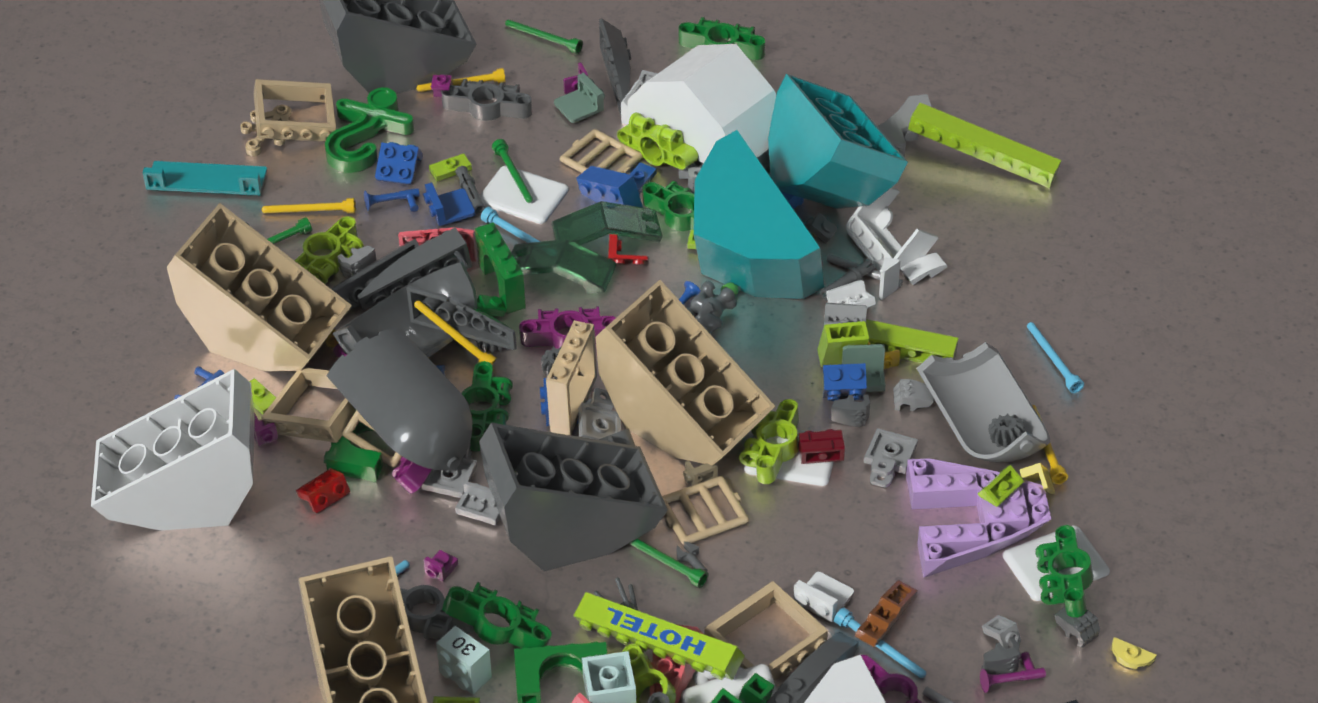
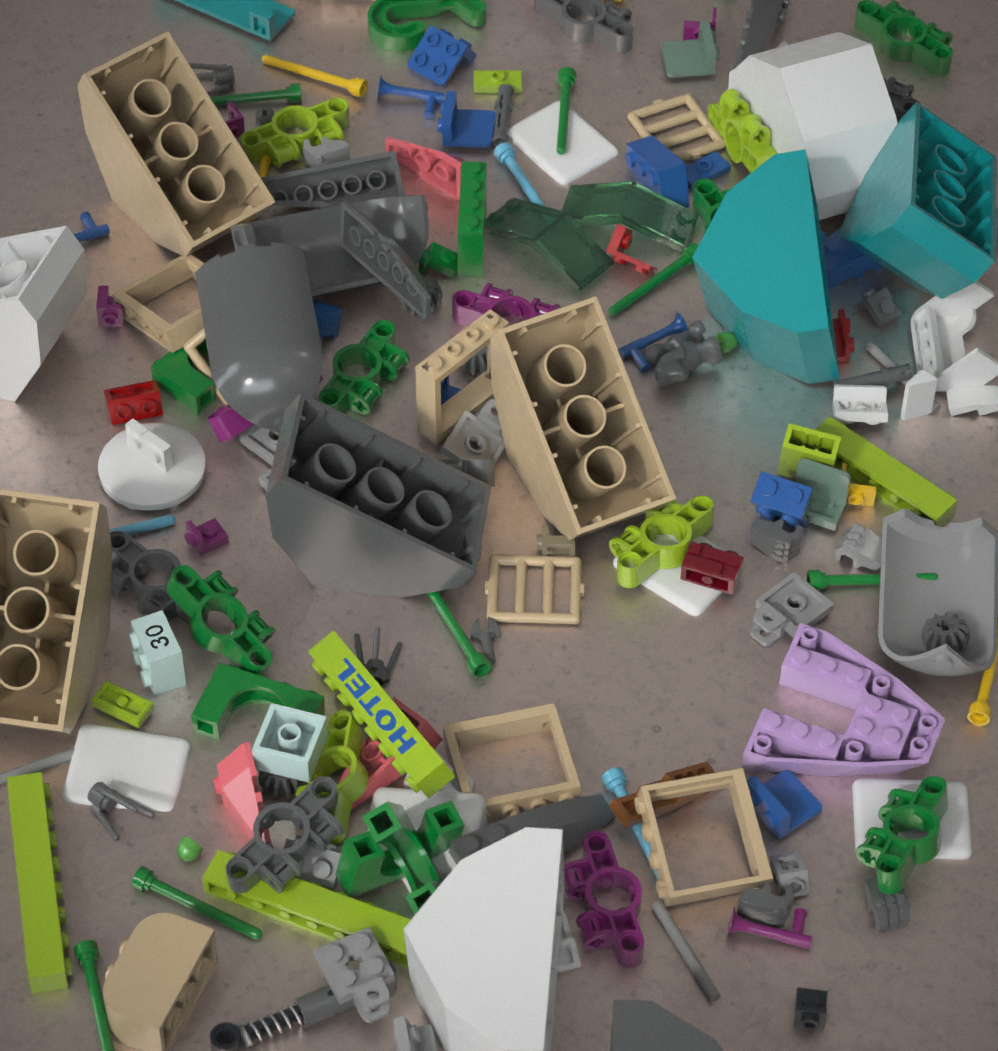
camera: 25 degrees right, 5 degrees up
lime plate [249,378,276,415] -> none
dark grey wedge [357,227,473,310] -> none
yellow piece [414,301,497,365] -> none
white bracket [793,572,854,622] -> none
light grey bracket [824,303,867,325] -> none
lime slope [977,465,1025,507] -> none
light yellow panel [1019,463,1055,495] -> none
light yellow plate [1111,637,1157,669] -> none
none -> white bracket [98,419,206,510]
none -> dark grey hinge [256,107,275,127]
none -> green piece [608,243,698,316]
none -> tan window [634,768,773,907]
none -> blue bracket [746,770,822,839]
none -> green piece [807,570,938,592]

